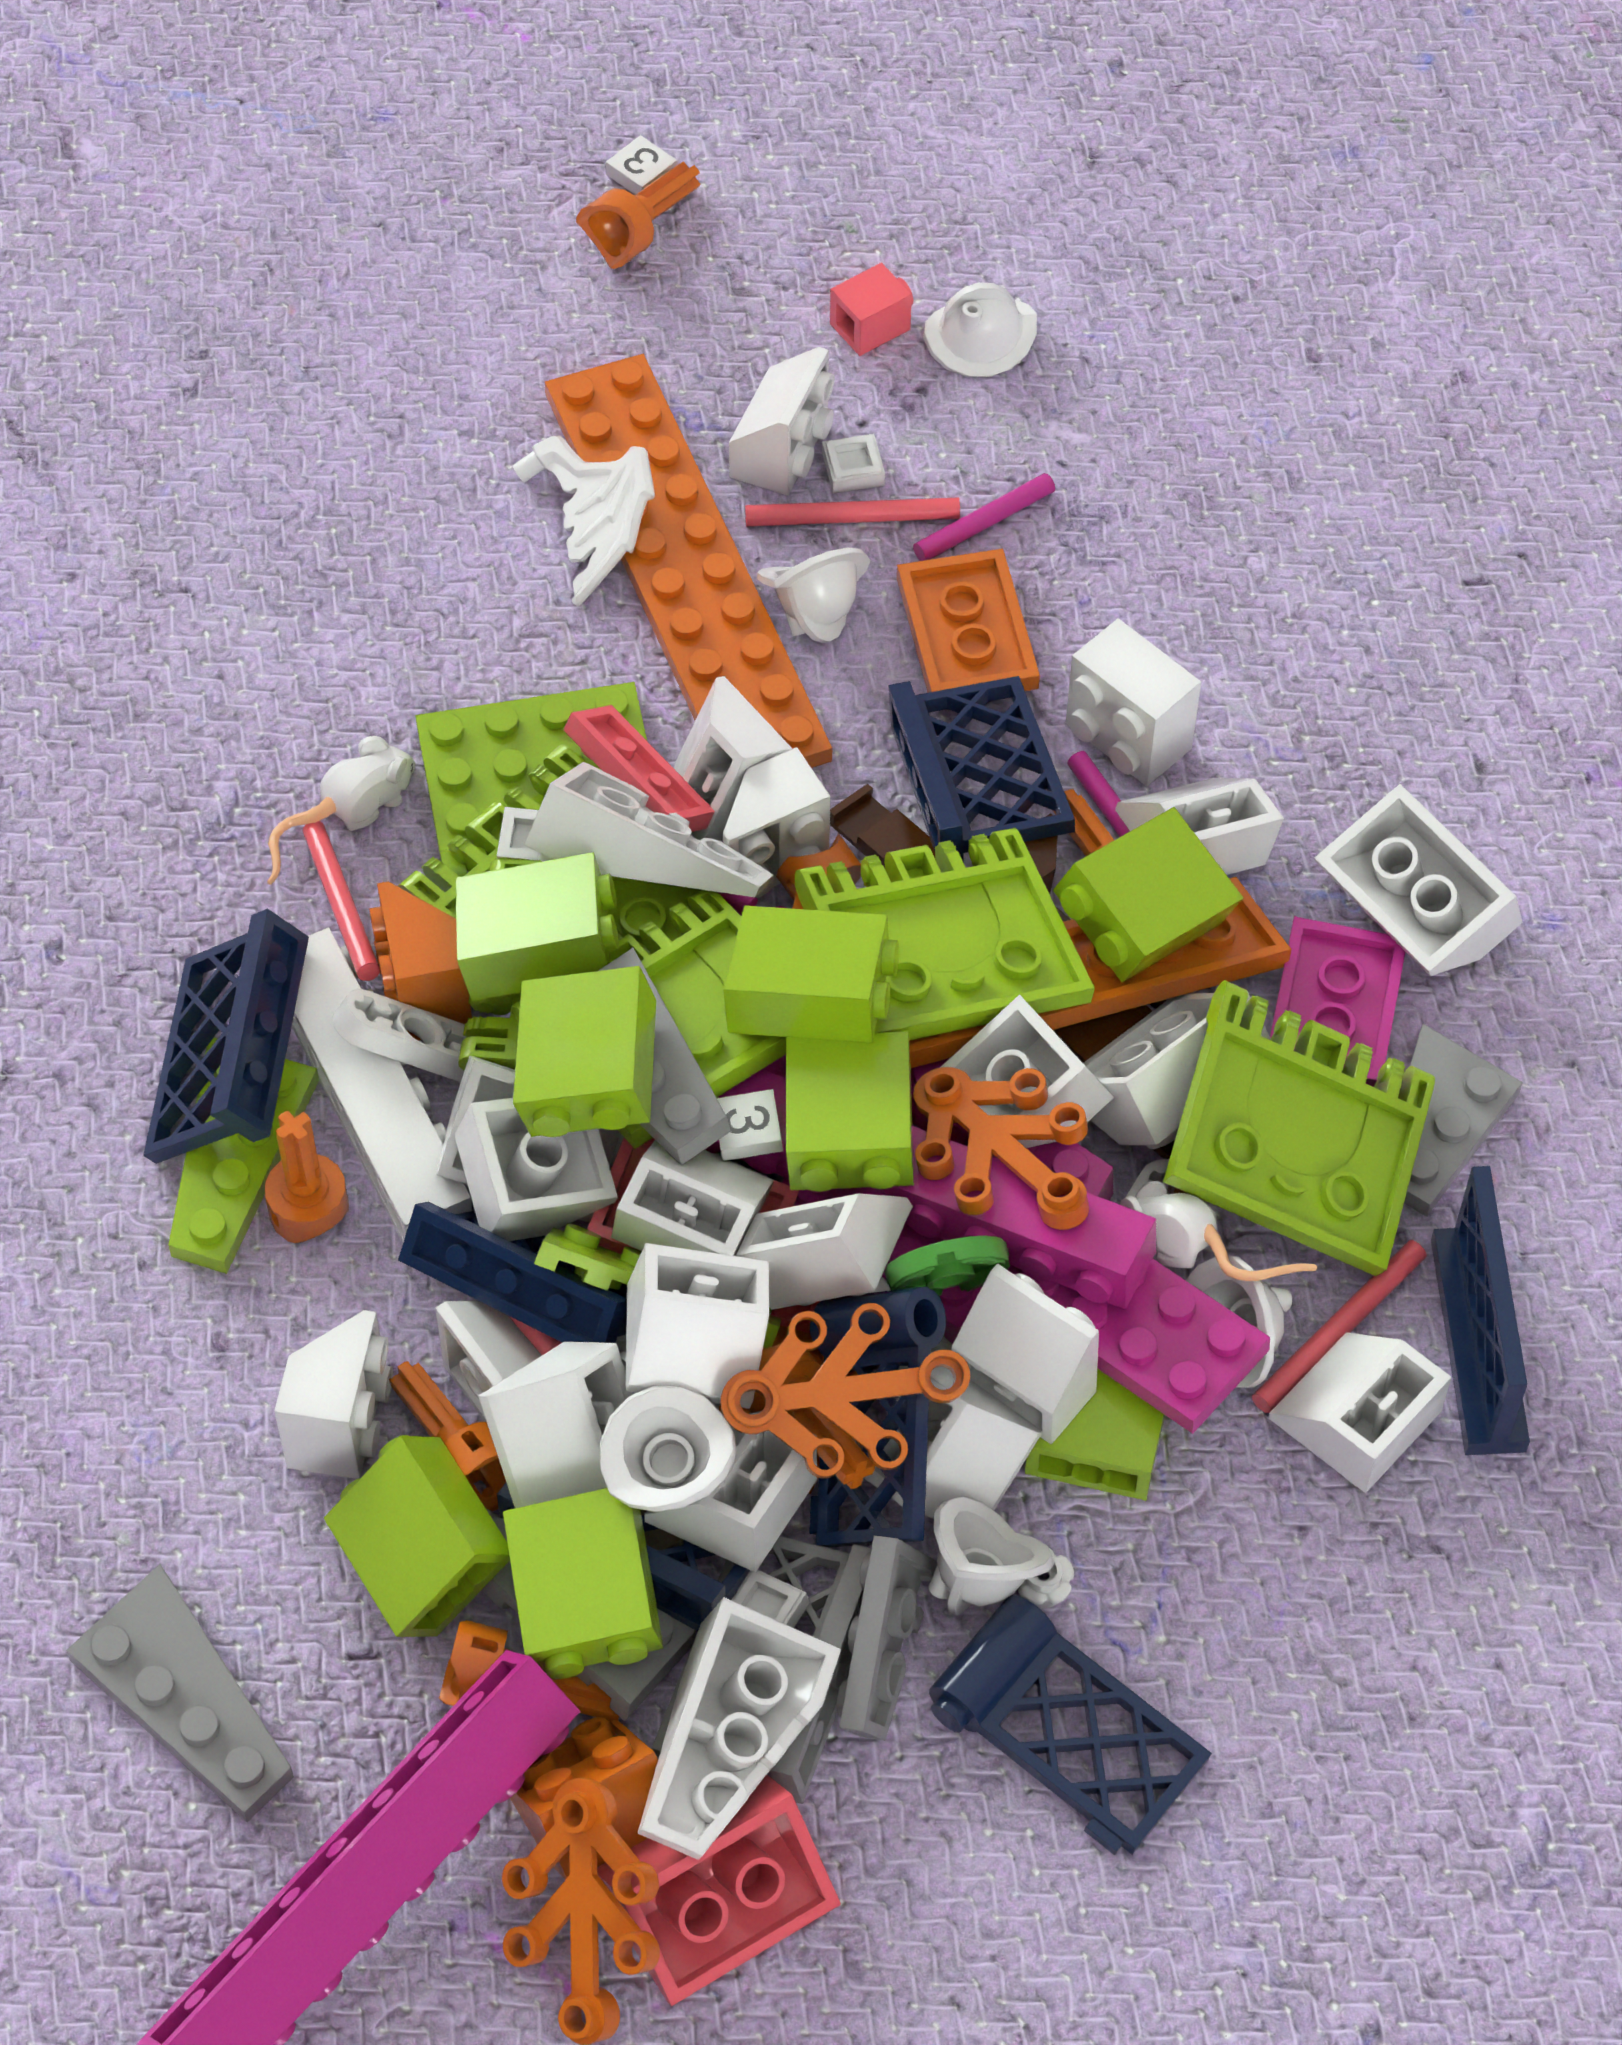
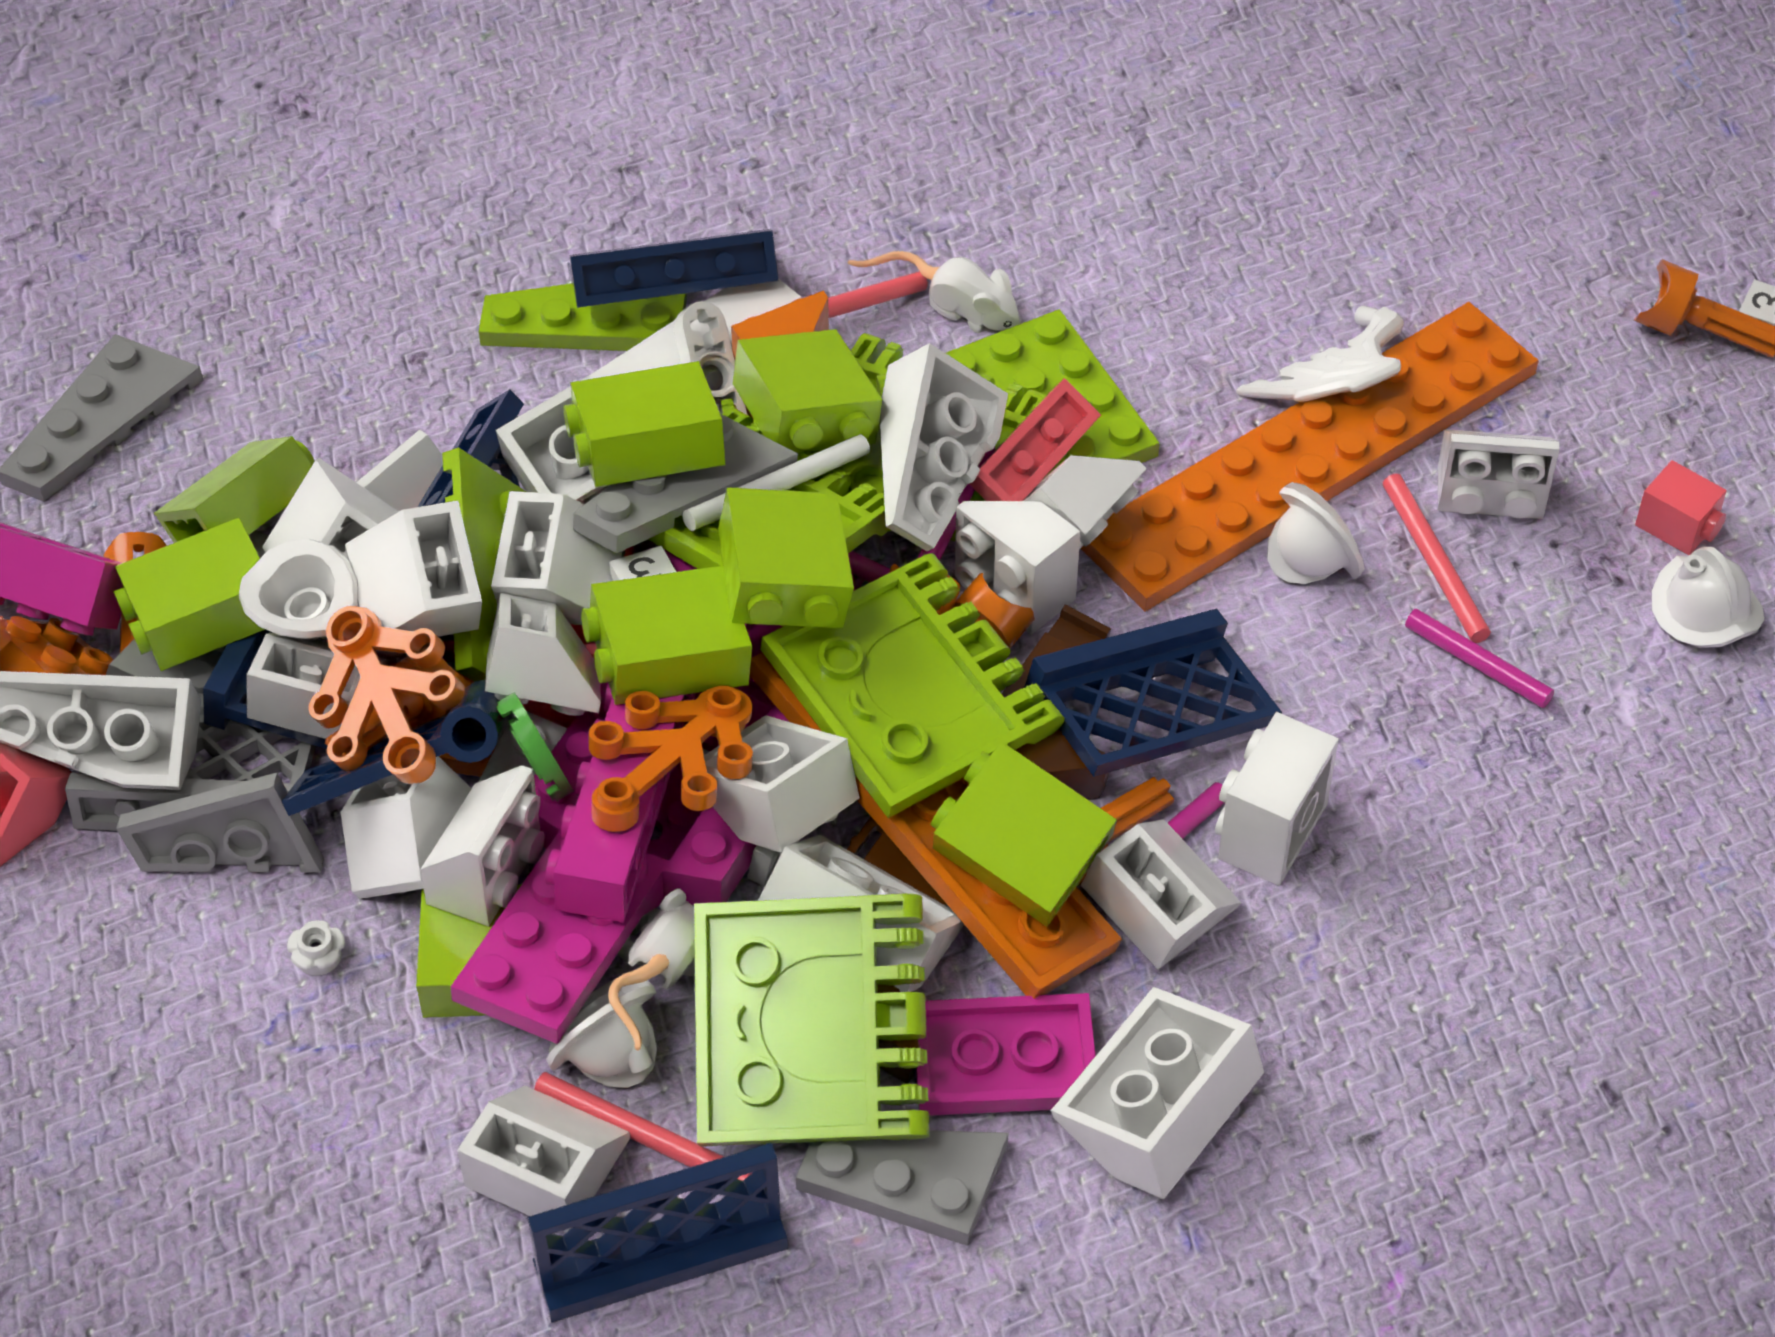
camera: 75 degrees right, 5 degrees down
orange piece [265,1110,349,1243] -> none
white slope [274,1310,393,1479] -> none
white tile [731,1570,810,1628] -> none
white tile [822,434,885,494] -> none
orange plate [897,548,1040,693] -> none
white helmet [928,1497,1054,1615] -> none
dark blue piece [929,1595,1212,1855] -> none
none -> white bar [682,434,870,531]

